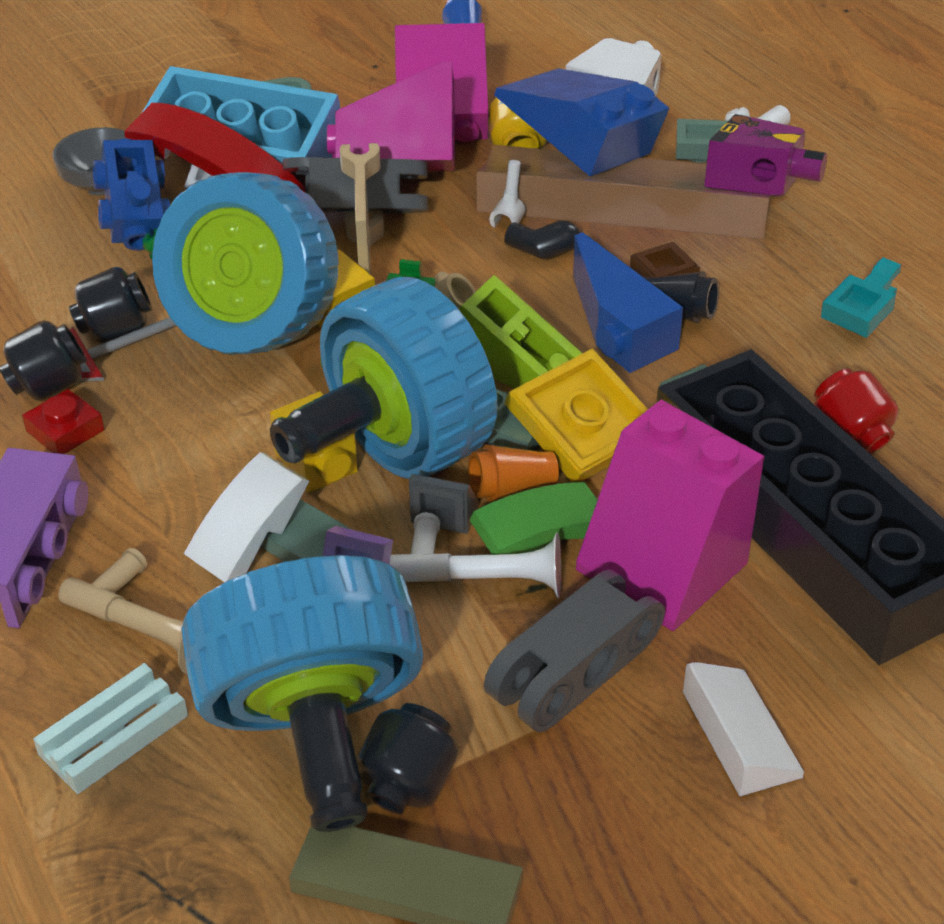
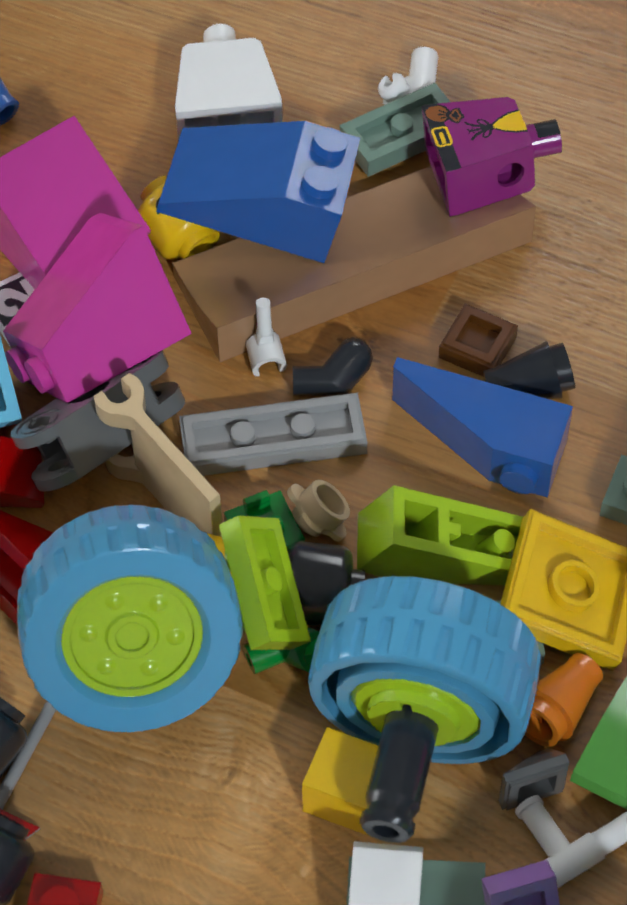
camera: 35 degrees left, 15 degrees up
none -> light grey tile [179,393,367,476]
none -> lime plate [219,516,311,650]

